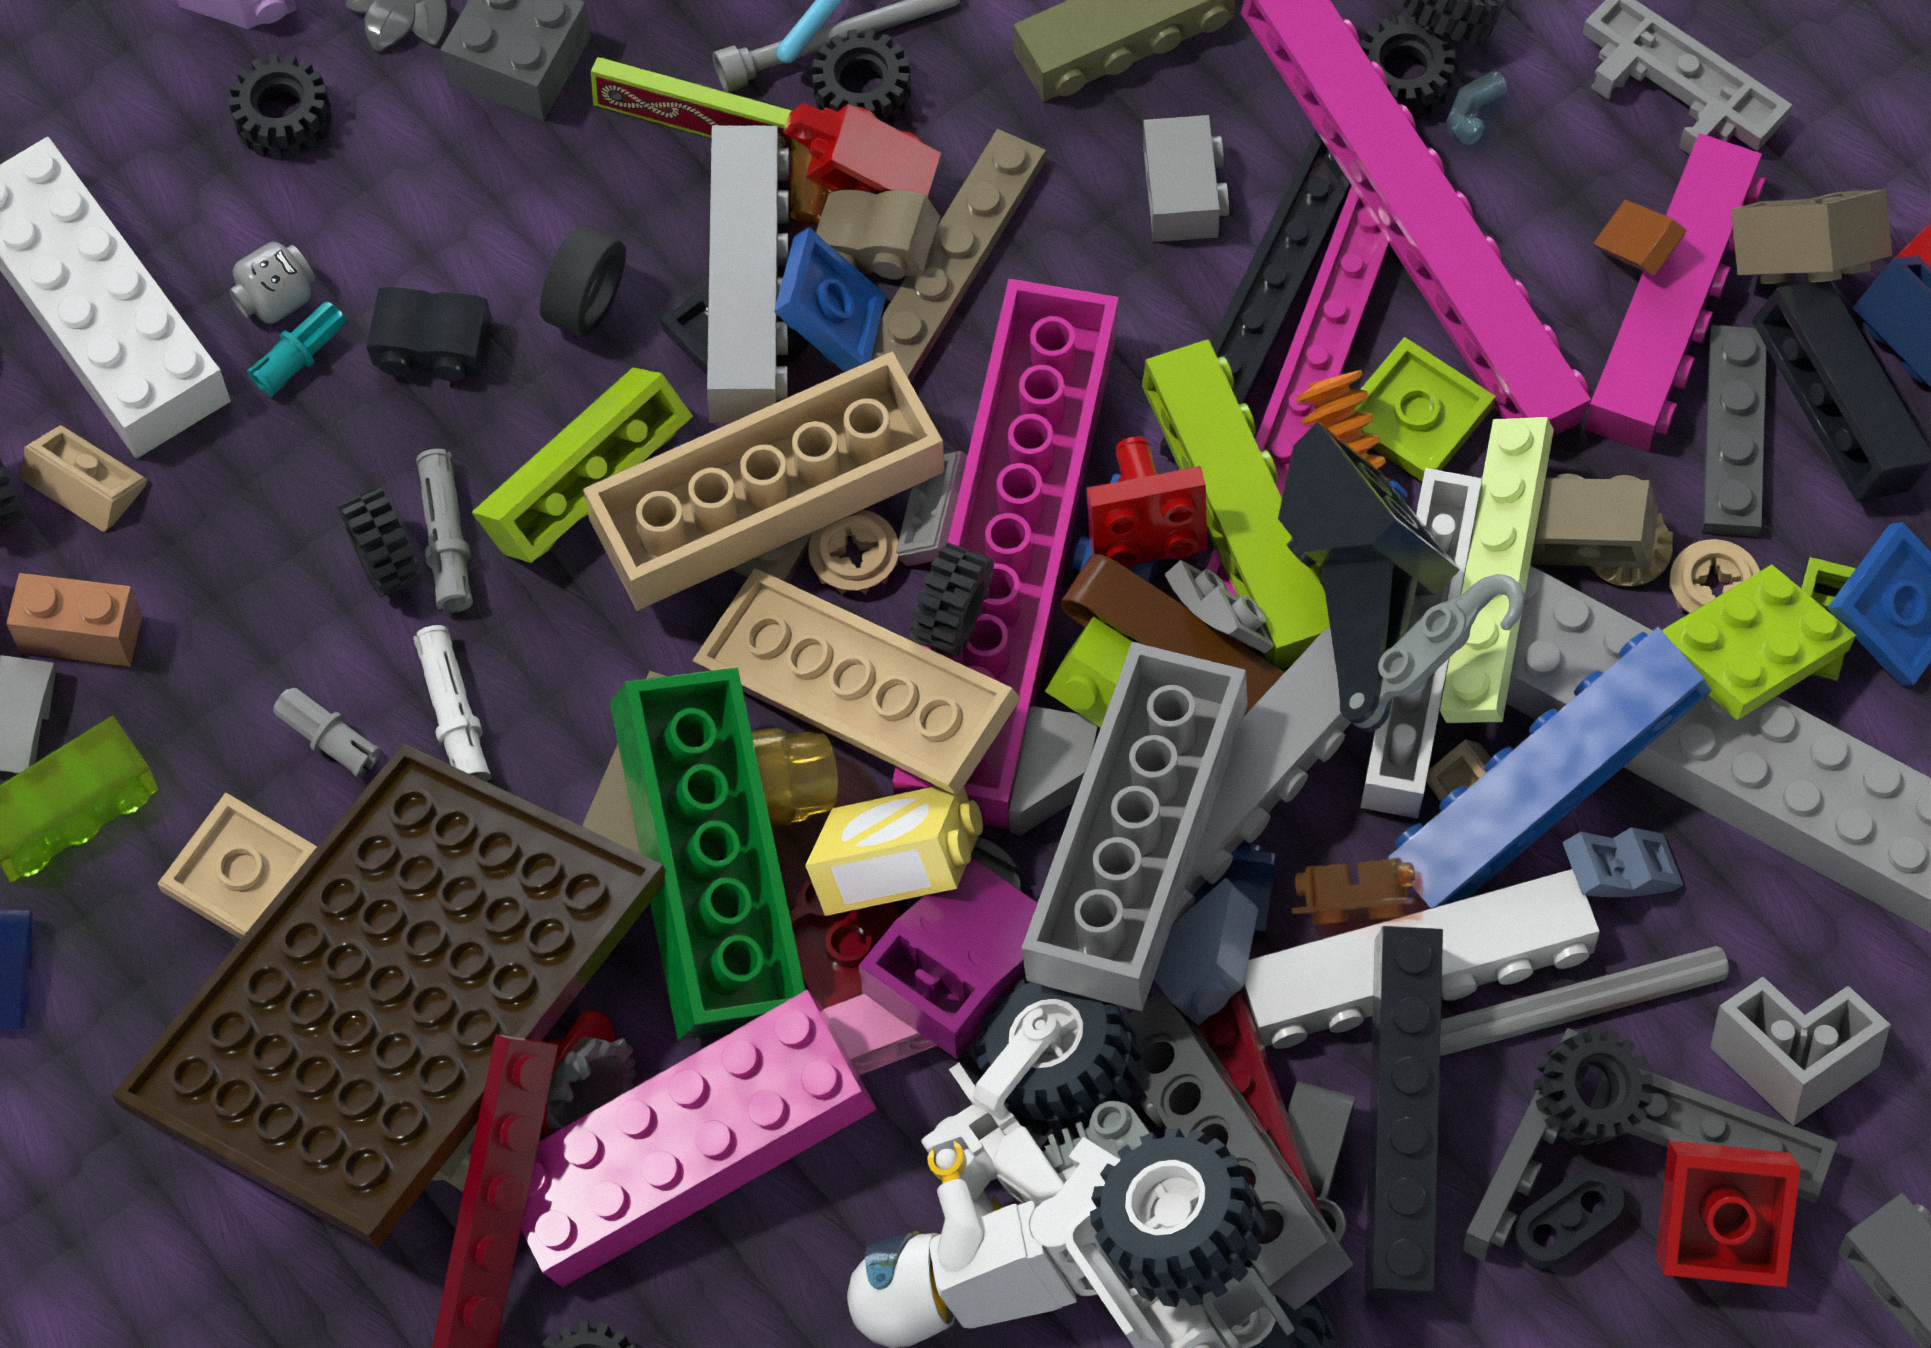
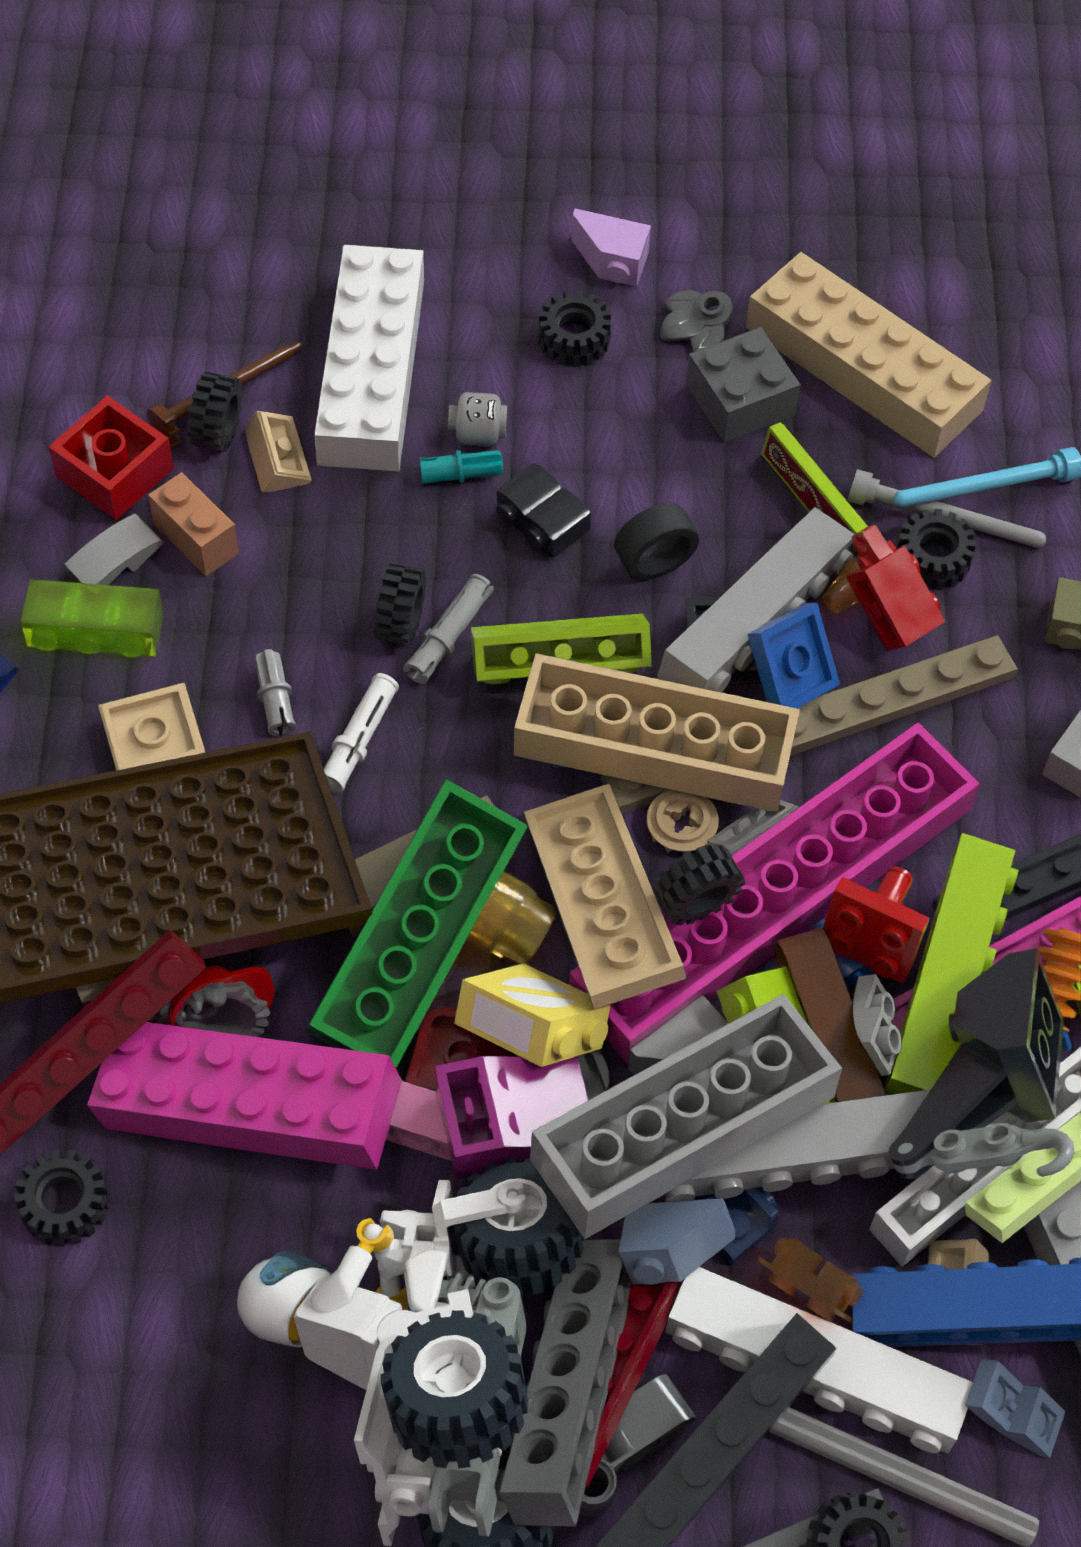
camera: 35 degrees right, 5 degrees down
dark tan brick [816,190,940,280] -> none

